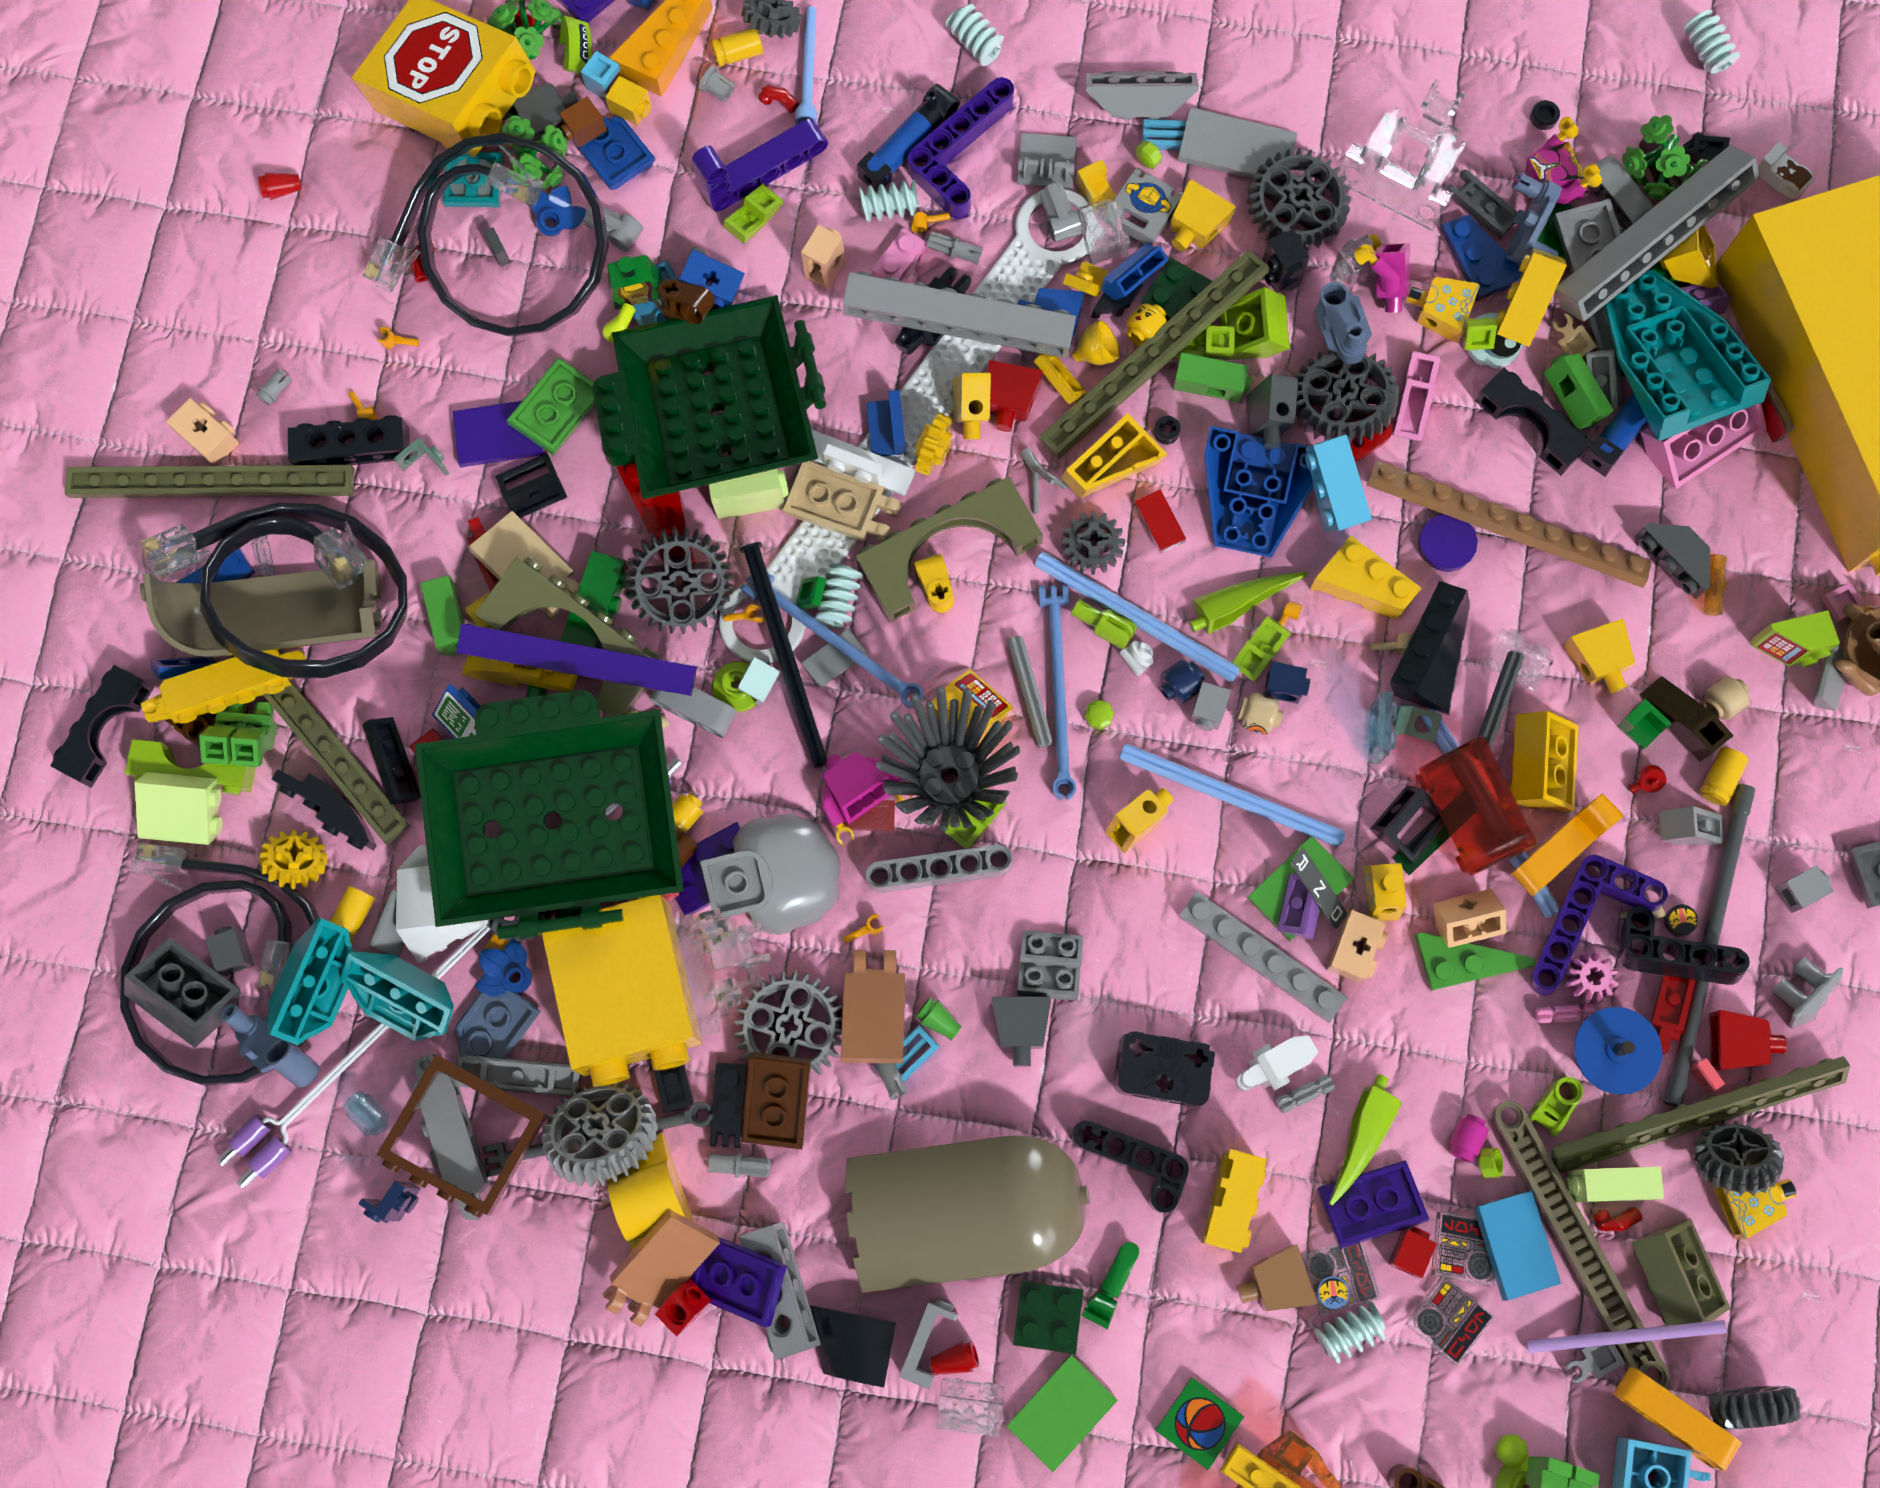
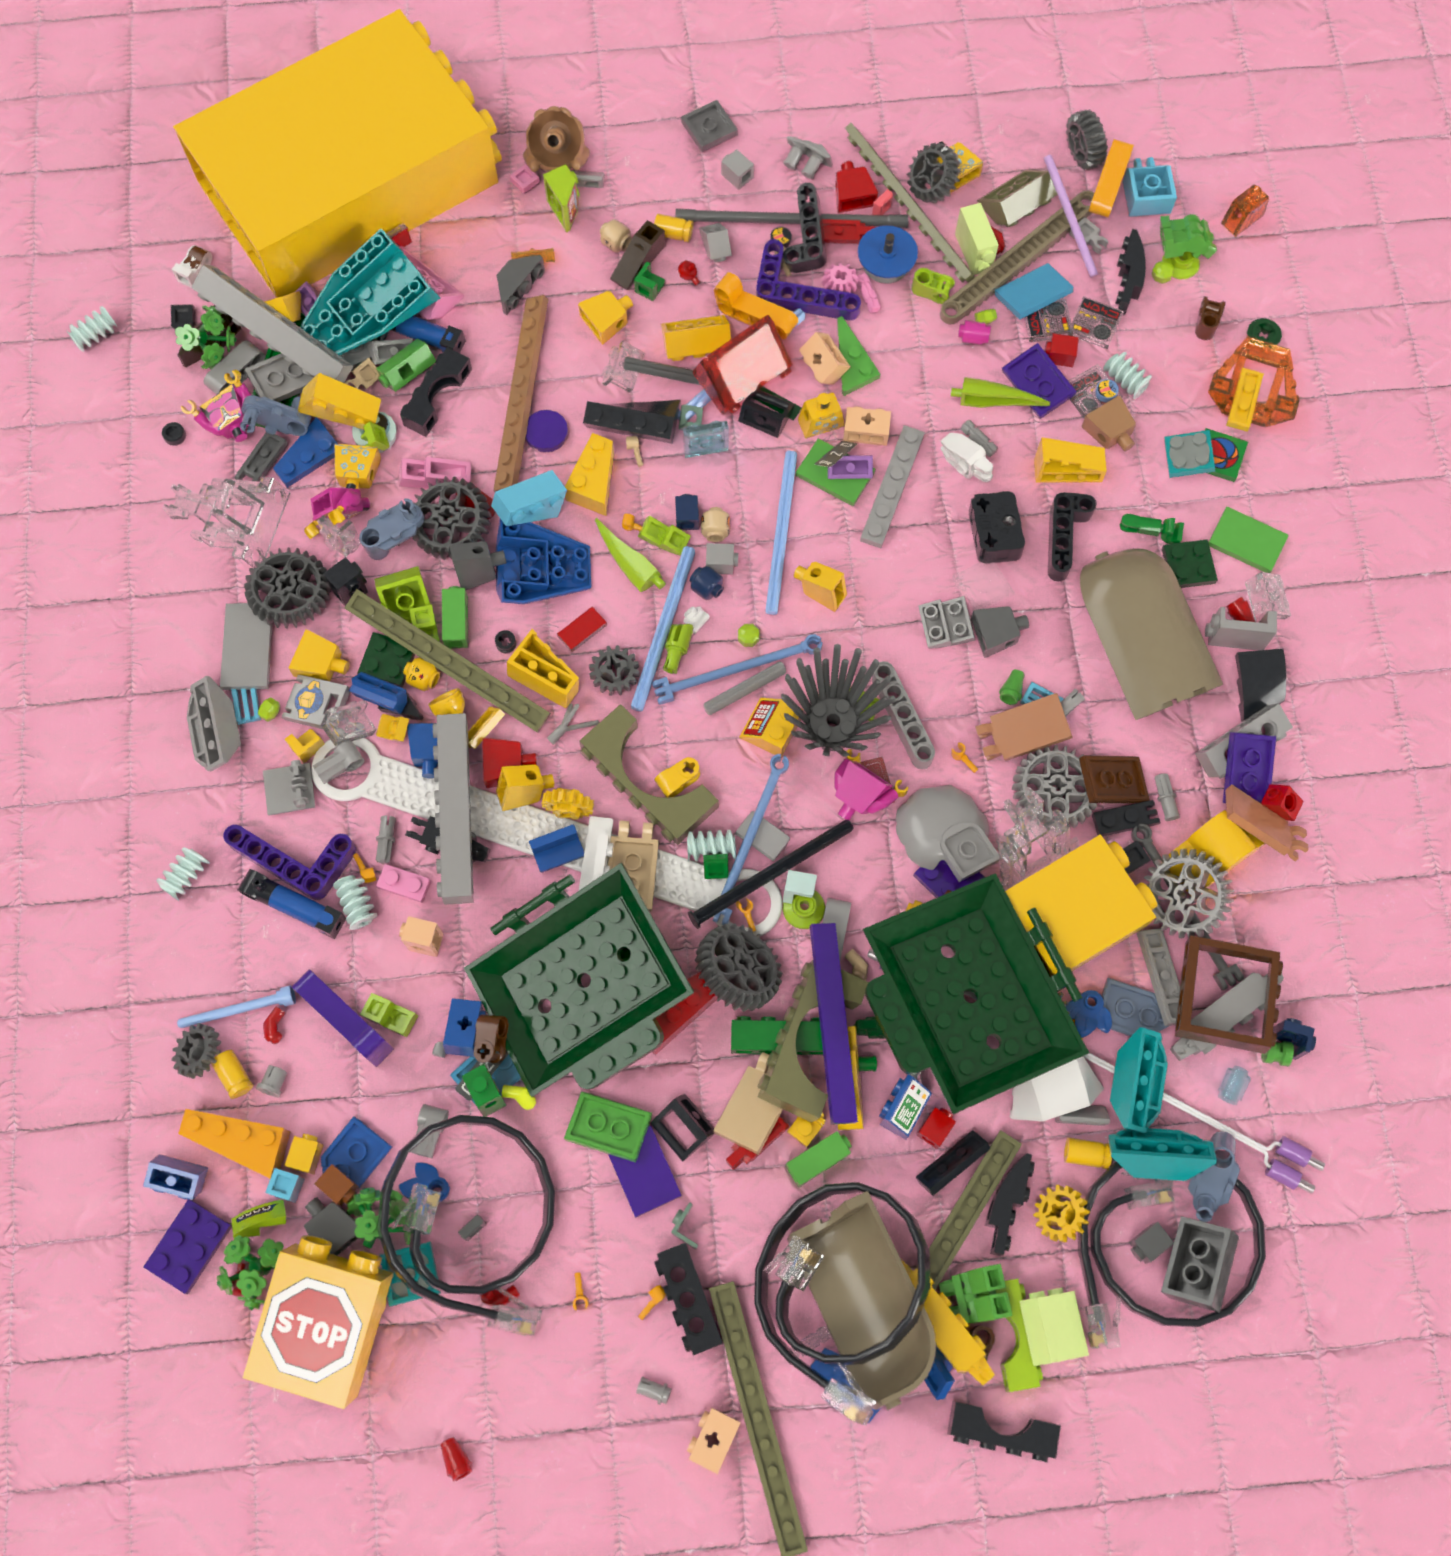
camera: 110 degrees left, 5 degrees down
none -> black slope [1115,228,1146,315]
none -> light grey piece [1164,430,1215,478]
none -> bright green wheel [1261,1041,1294,1067]

